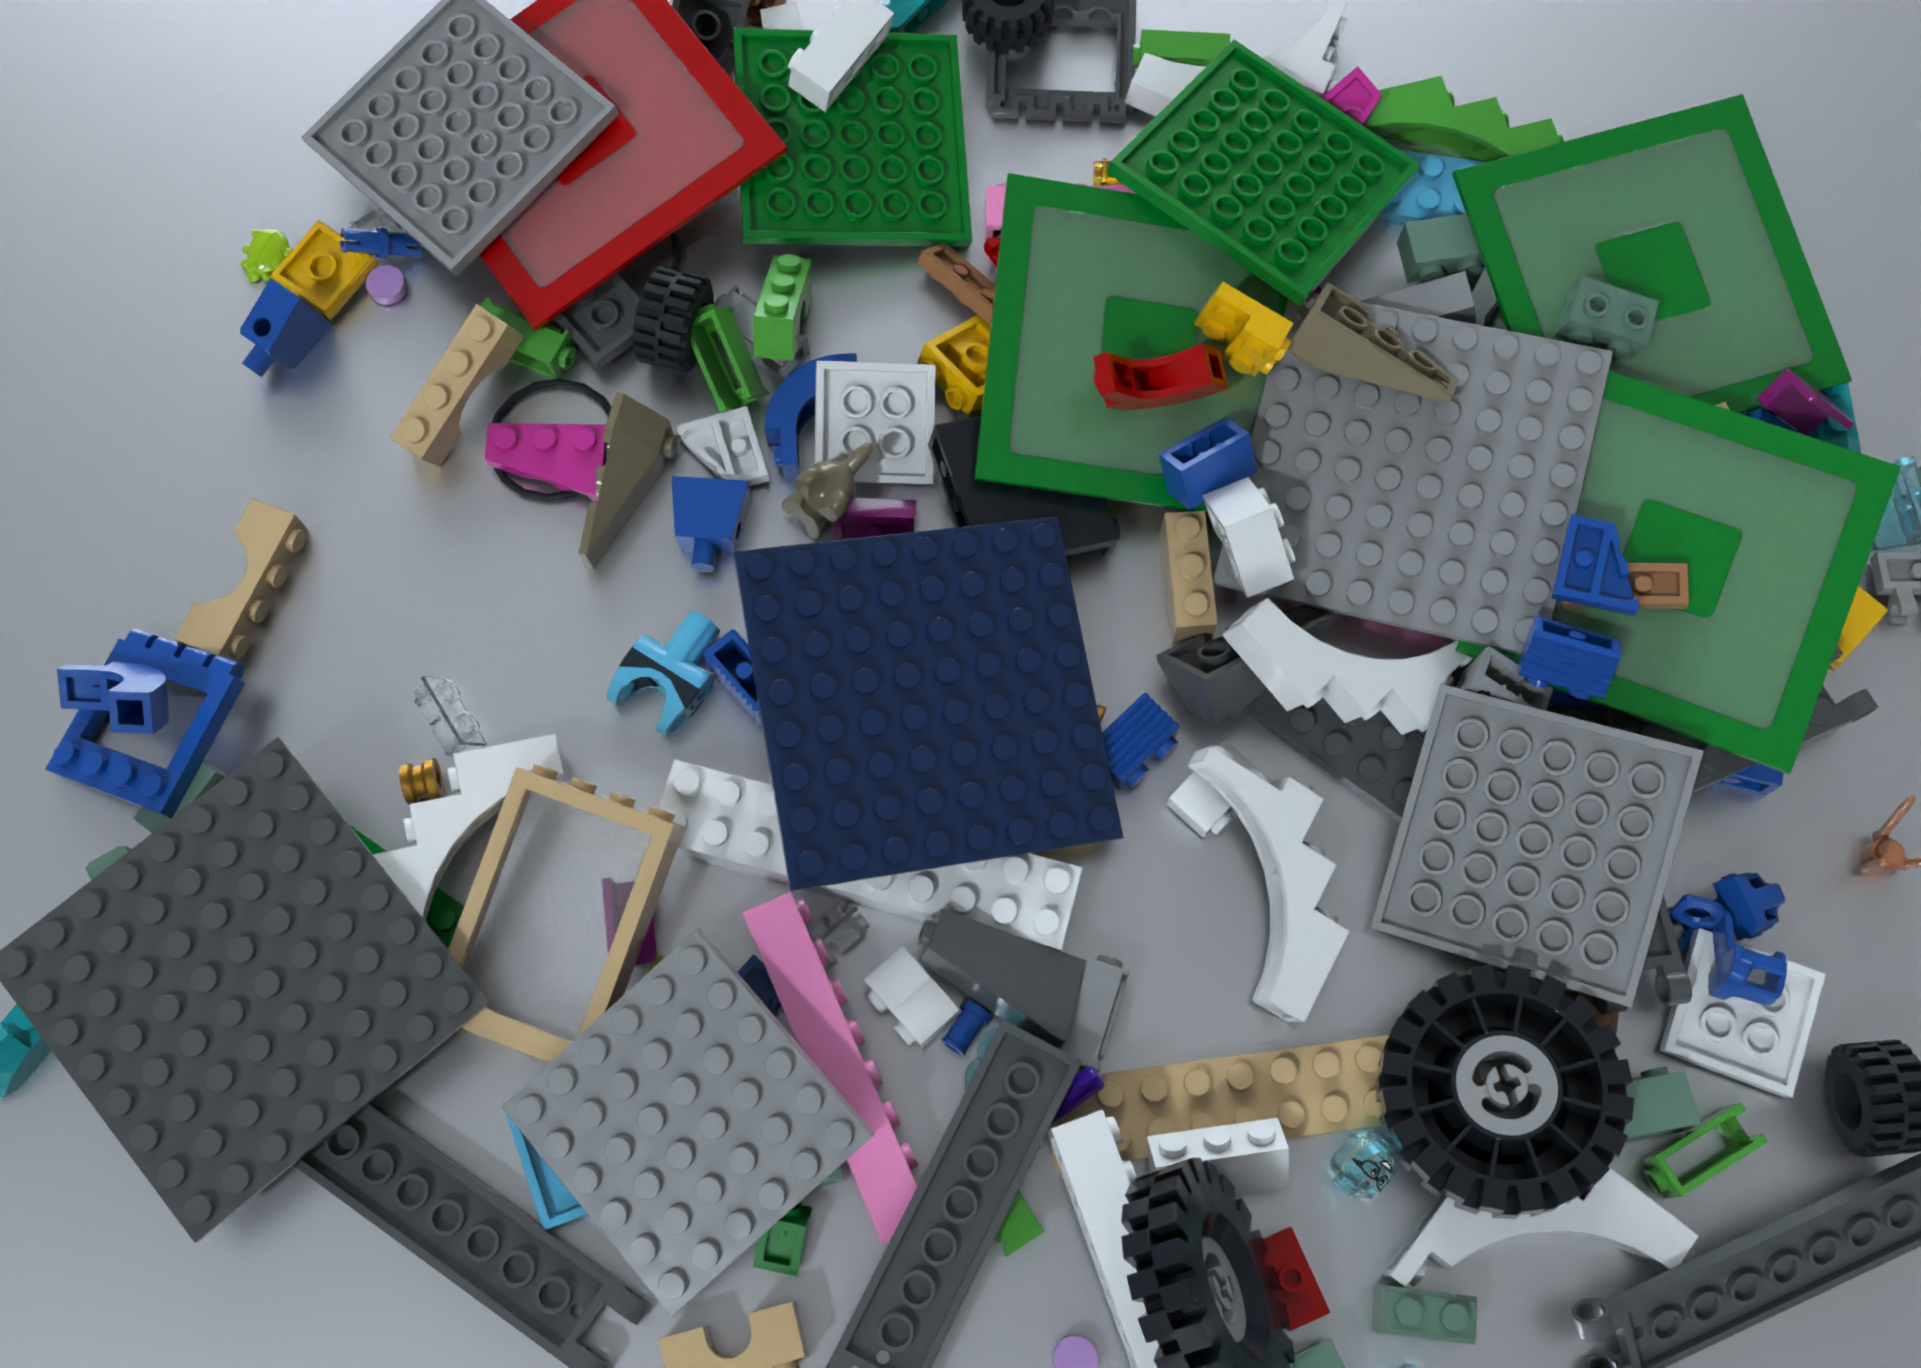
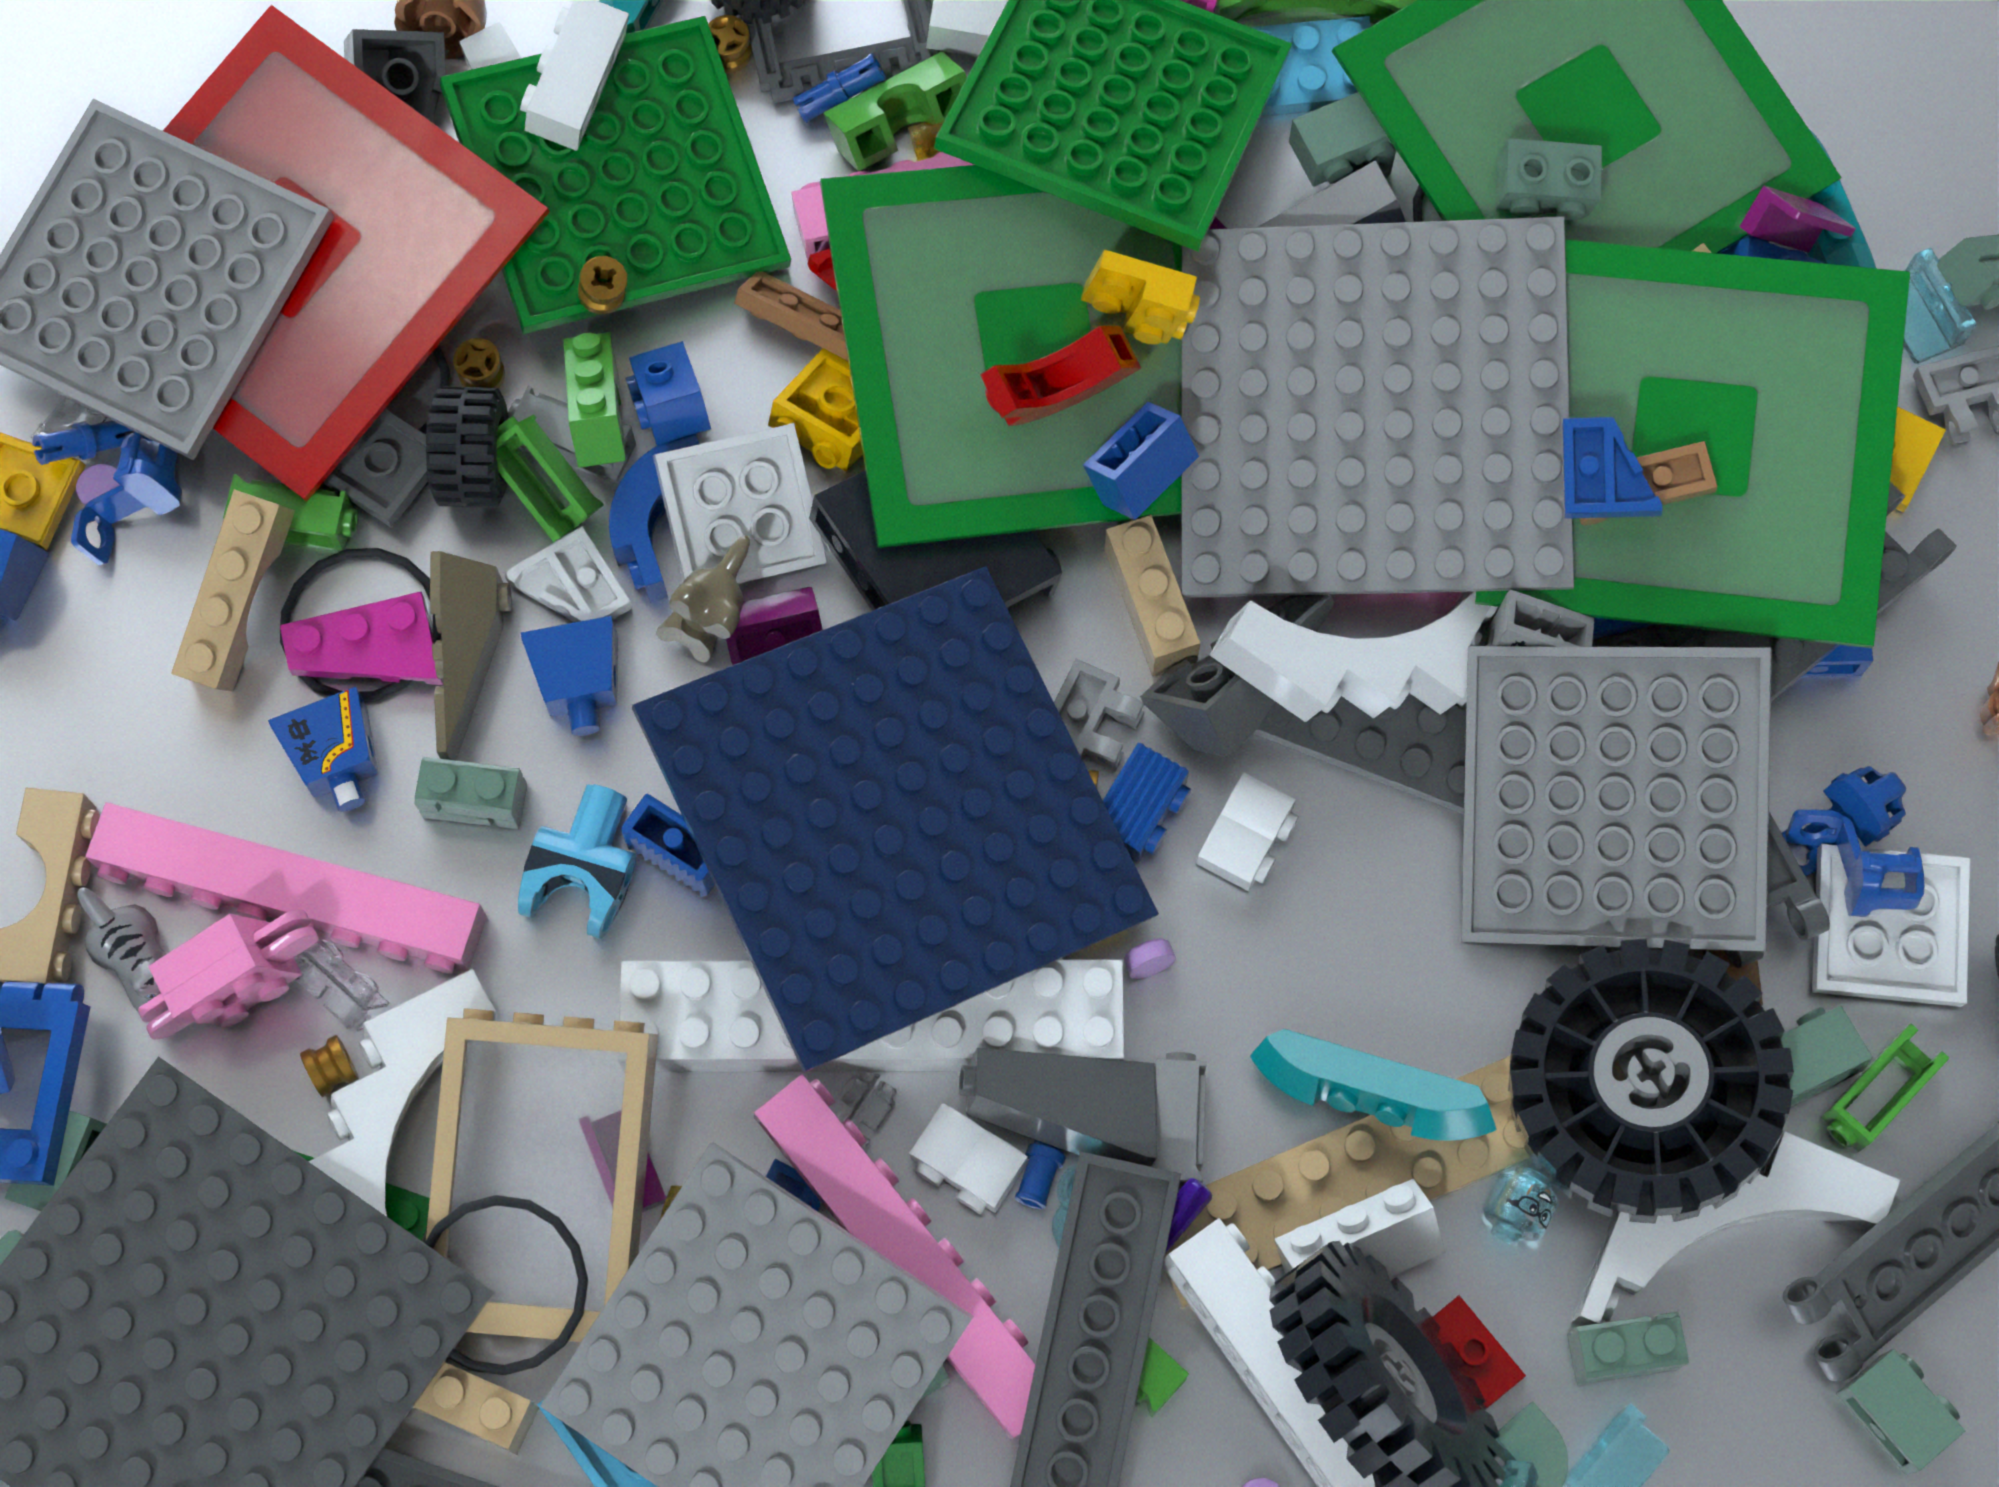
camera: 15 degrees left, 0 degrees up
white arch [1188,746,1350,1022] -> none
white brick [1202,477,1295,598] -> none
dark tan wedge [1288,282,1458,403] -> none
blue brick [1518,616,1621,700] -> none
none -> blue piece [71,432,182,565]
none -> light grey animal [77,887,167,1012]
none -> bright pink brick [85,802,487,974]
none -> bright pink brick [138,910,319,1039]
none -> blue torso [268,686,378,812]
none -> tan arch [412,1362,539,1455]
none -> sand green brick [414,757,527,829]
none -> black piece [425,1195,588,1375]
none -> pearl gold wheel [453,338,505,388]
none -> pearl gold wheel [578,256,627,314]
none -> blue brick [625,341,711,445]
none -> pearl gold wheel [708,15,752,73]
none -> blue pin [793,53,886,123]
none -> bright green arch [823,51,967,171]
none -> light grey plate [1054,659,1144,771]
none -> lavender tile [1124,939,1176,979]
none -> teal brick [1250,1029,1497,1141]

